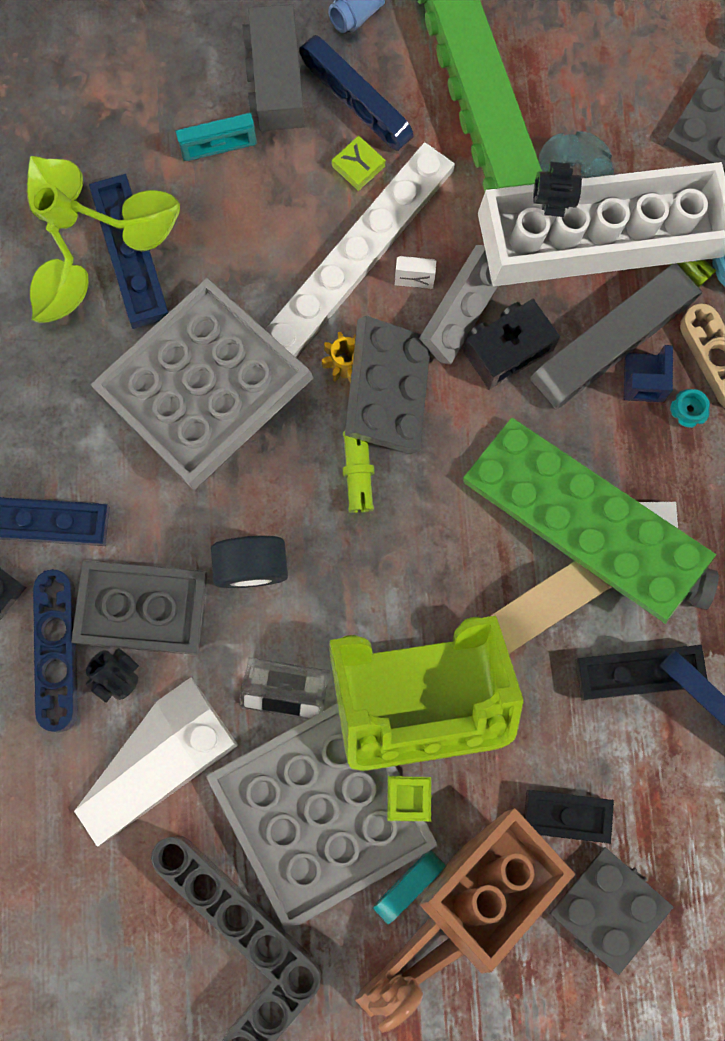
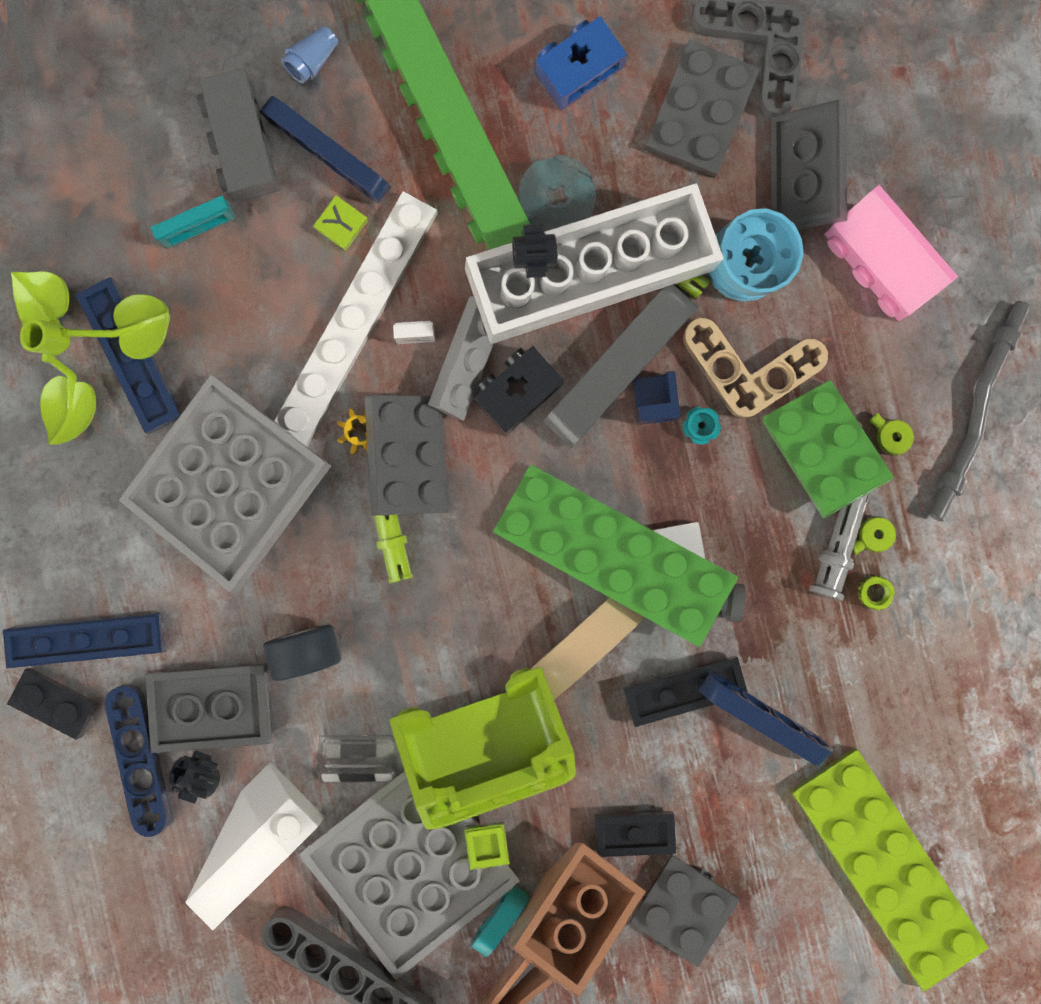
camera: 10 degrees left, 10 degrees up
none -> blue brick [535,16,627,111]

